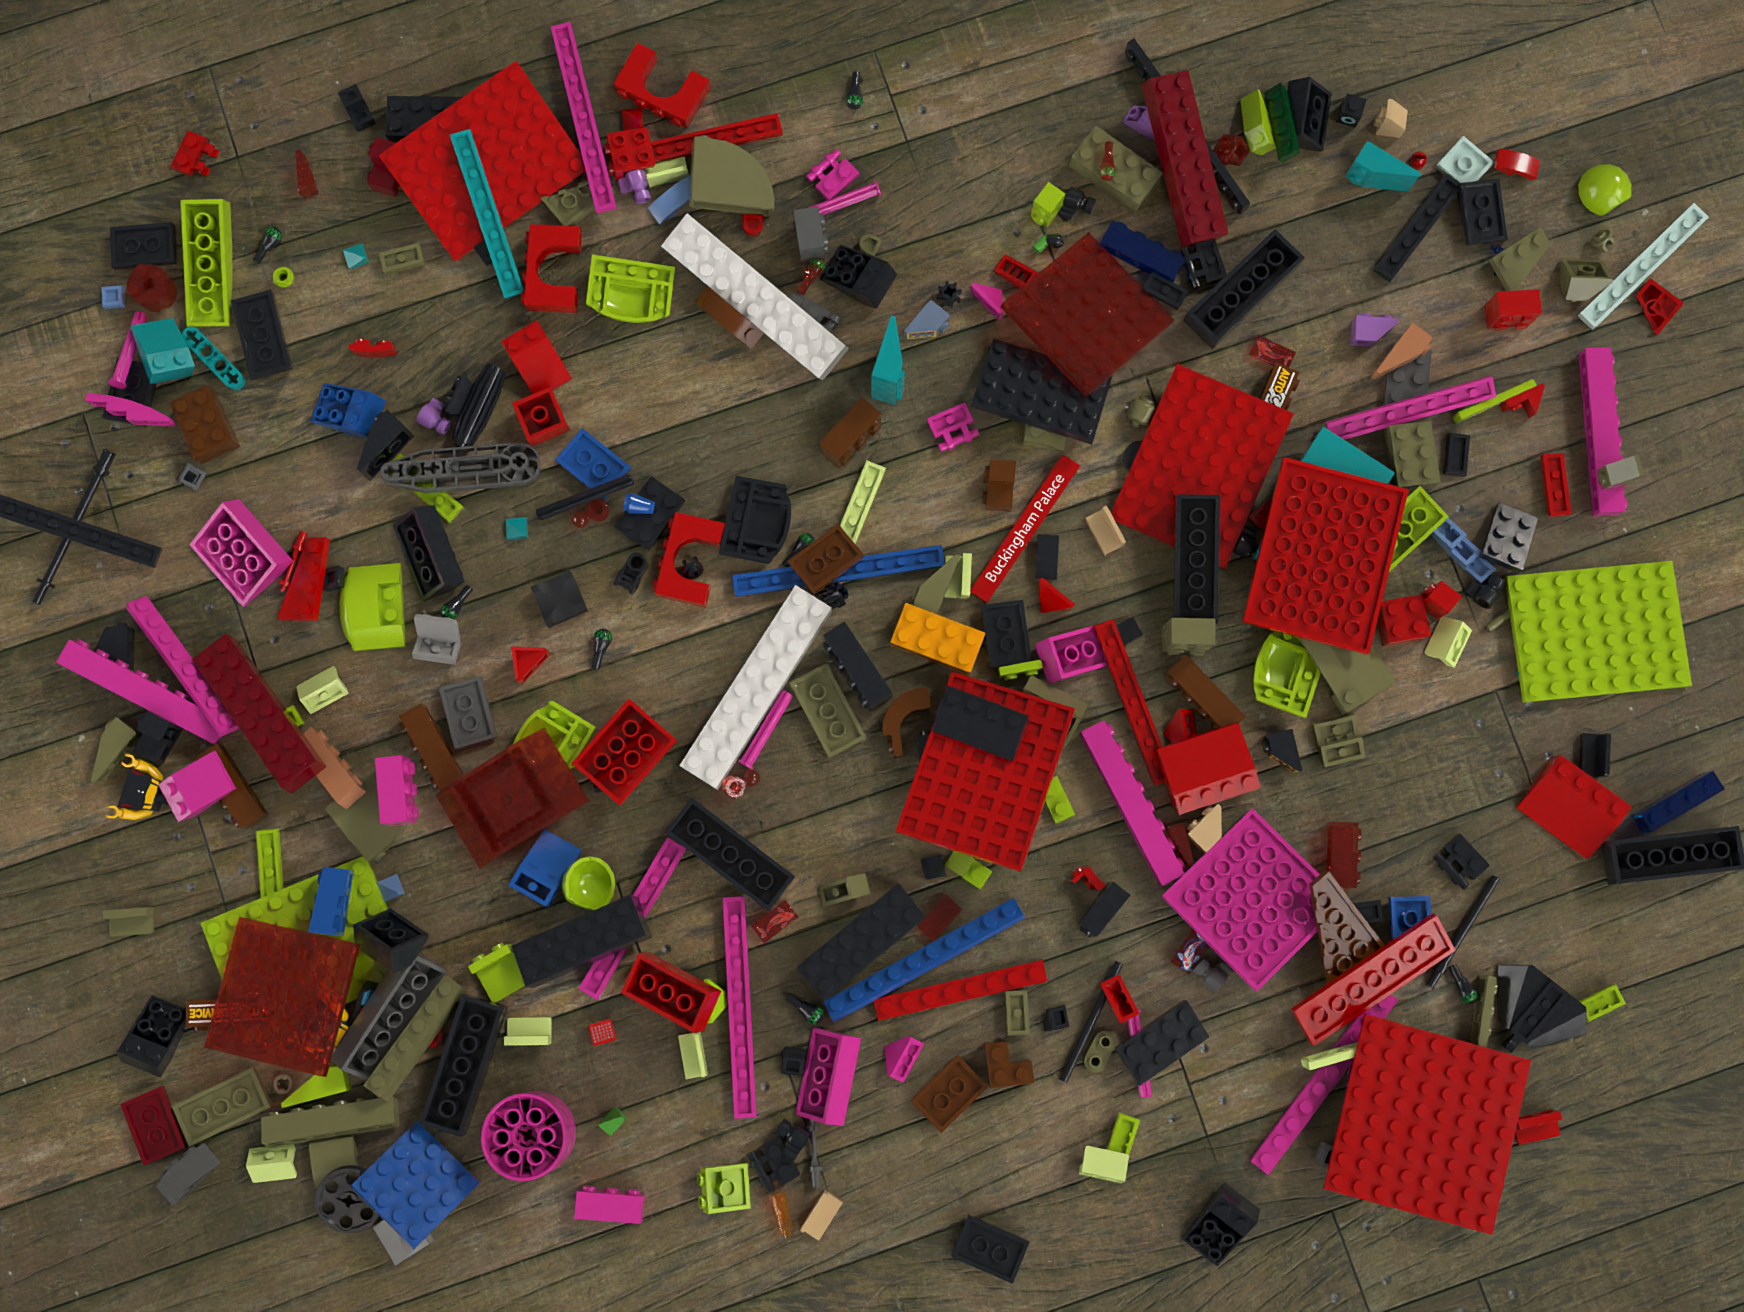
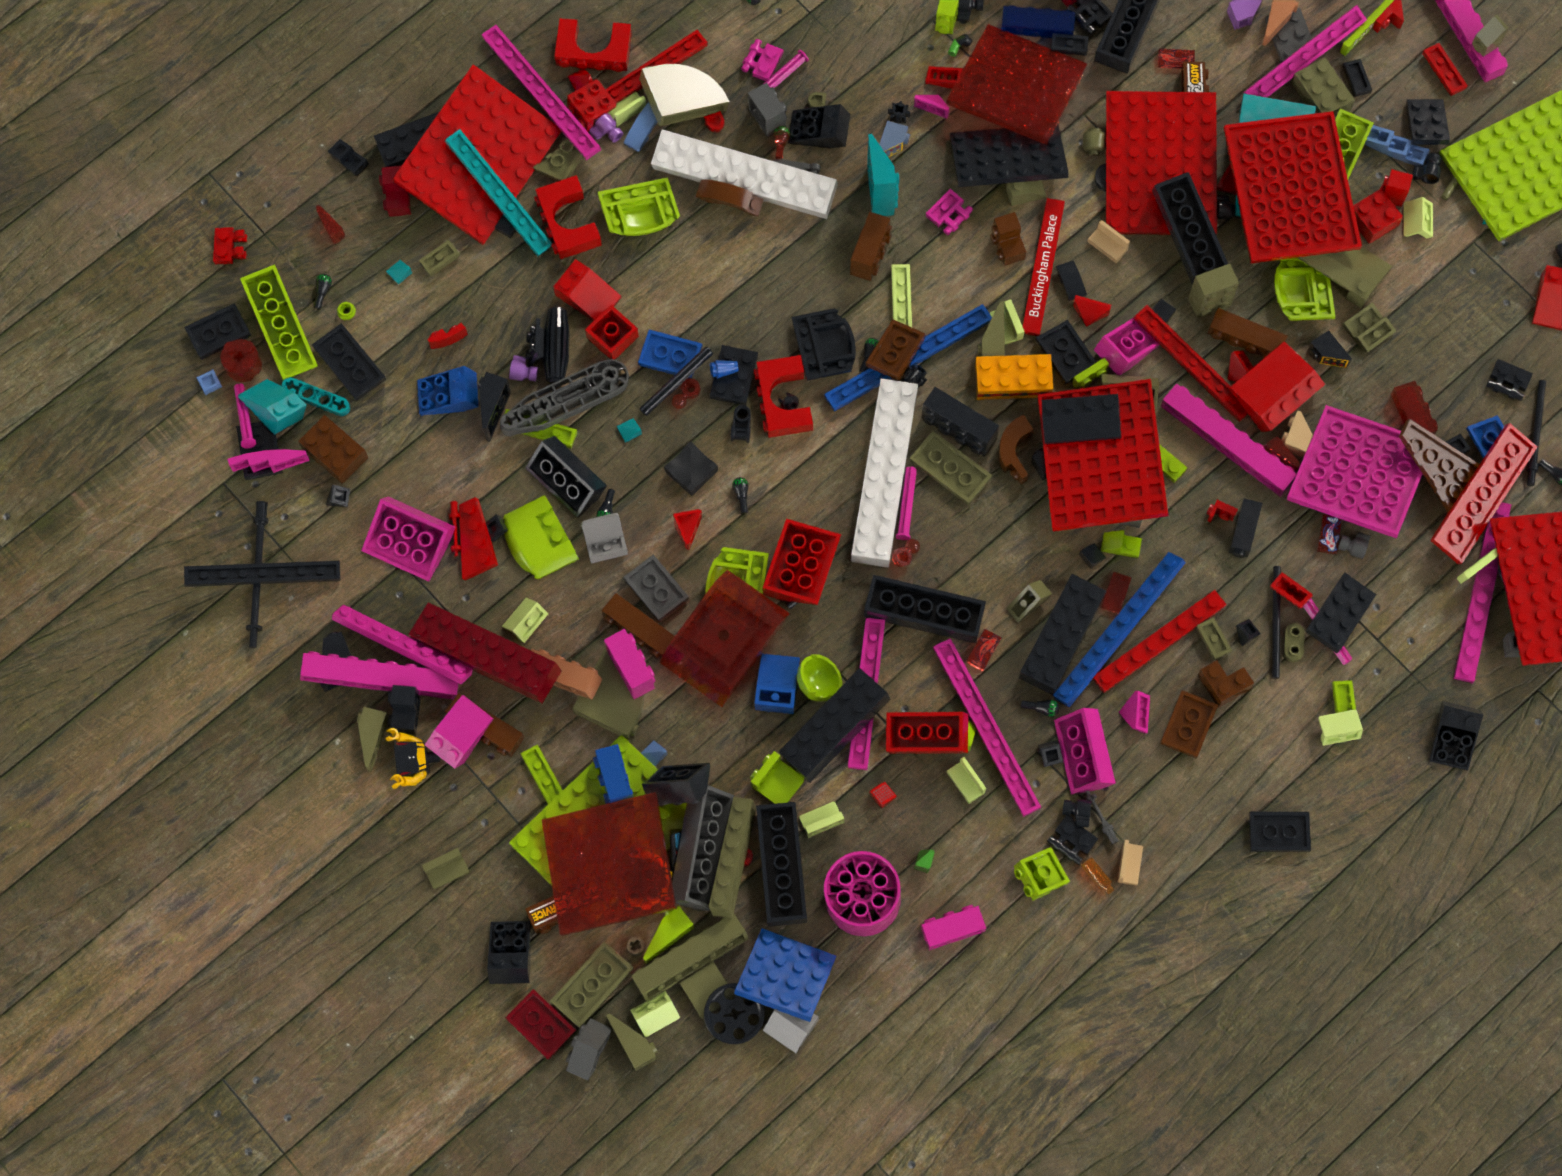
camera: 20 degrees left, 10 degrees down
none -> olive slope [606,1013,658,1071]

